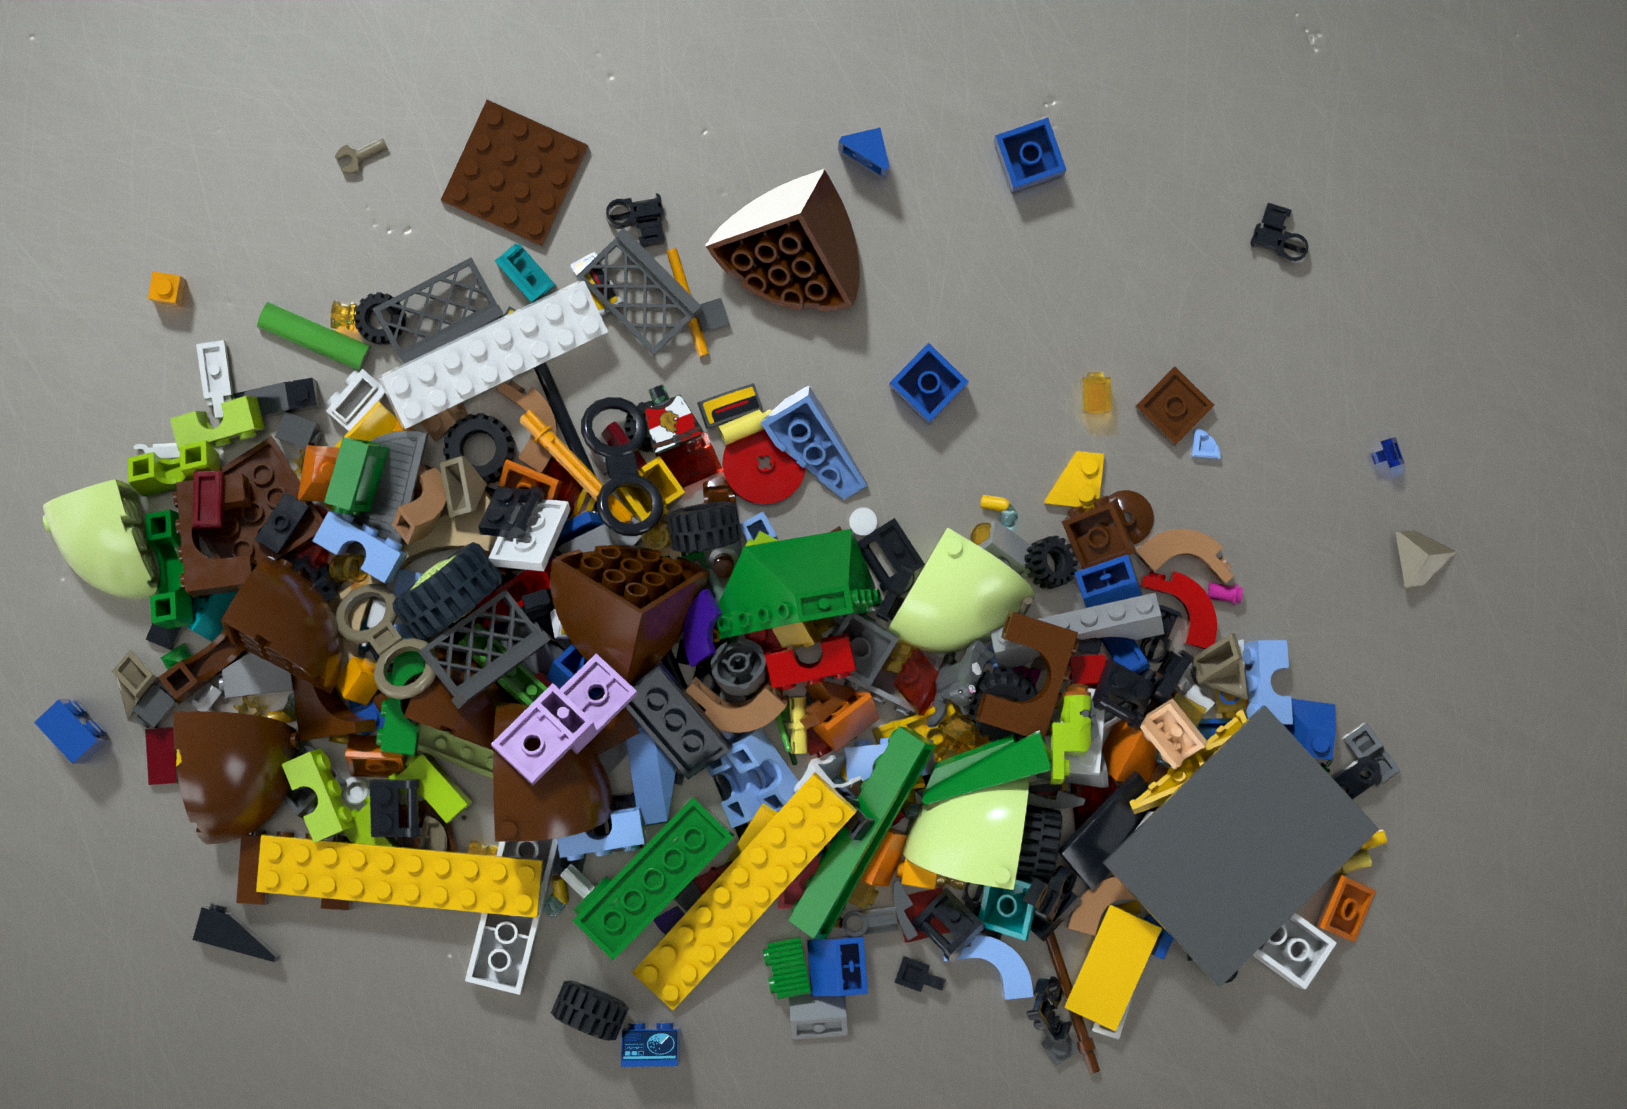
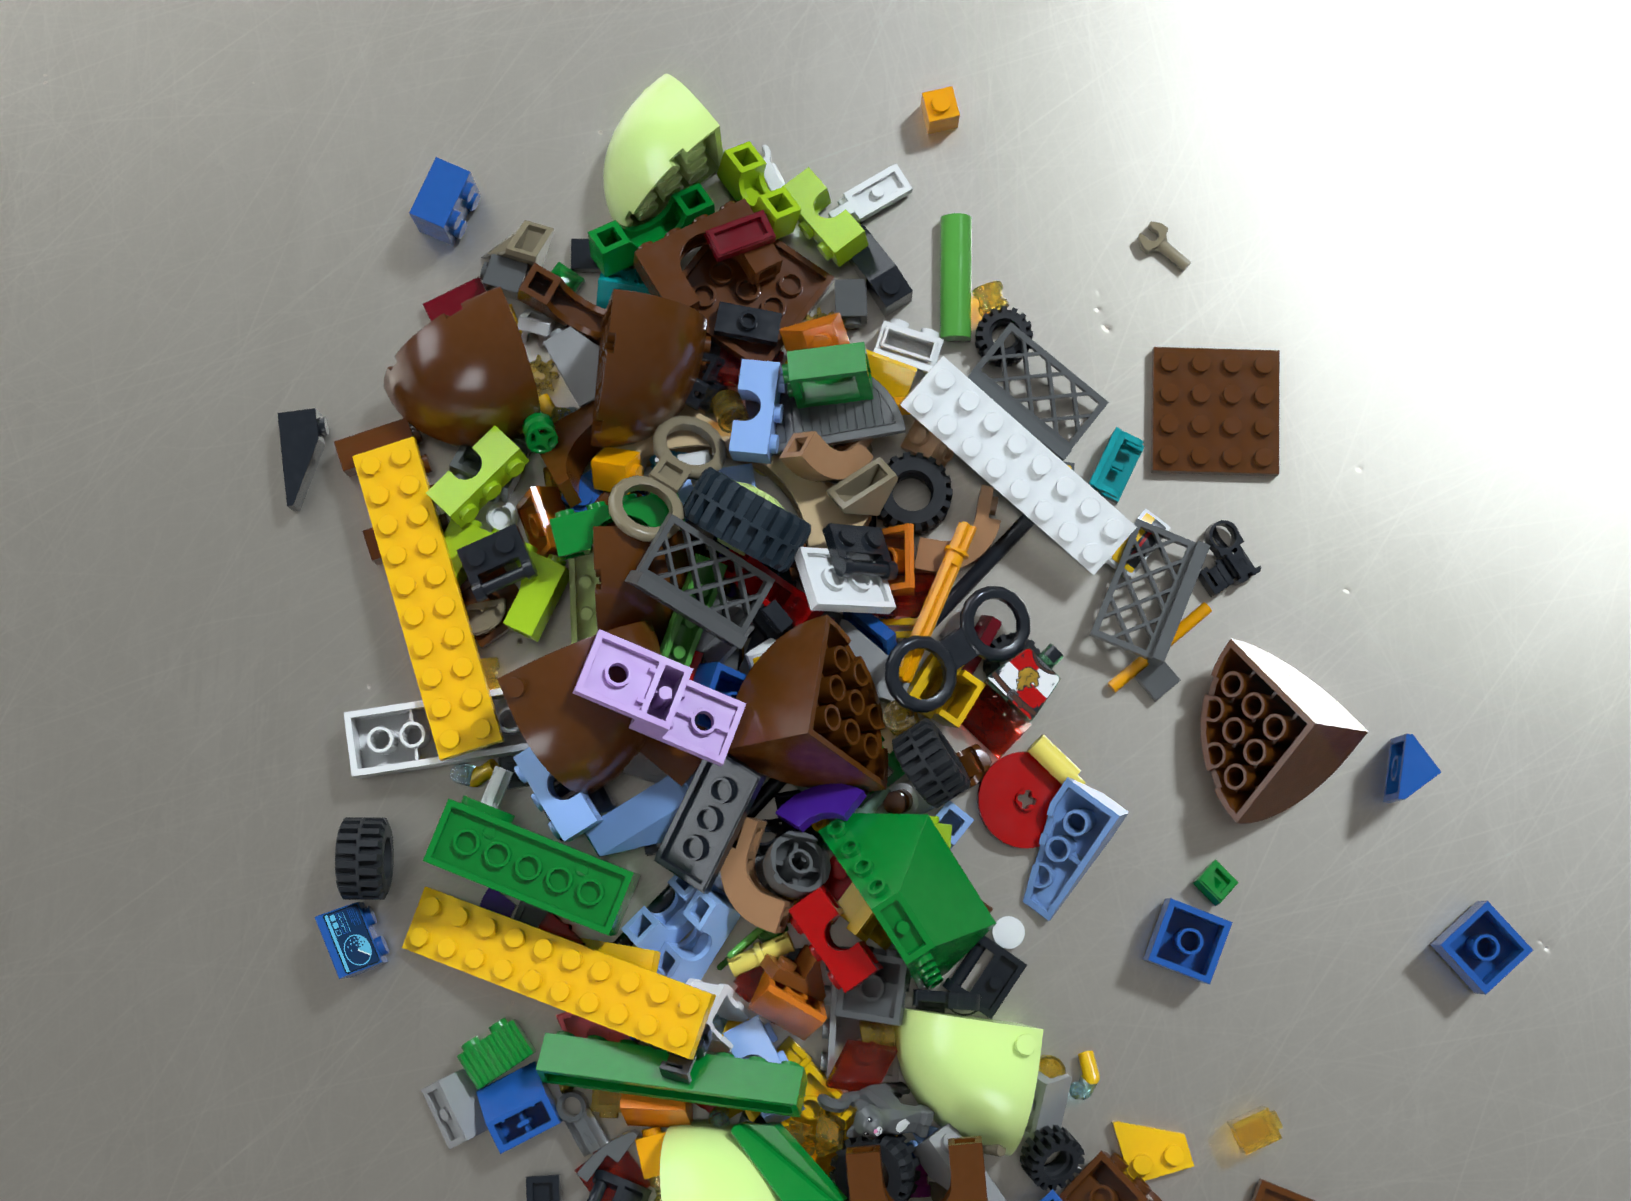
camera: 70 degrees right, 5 degrees down
slope [697,383,763,429] -> none
none -> green wheel [522,413,558,454]
none -> green tile [1193,859,1239,906]

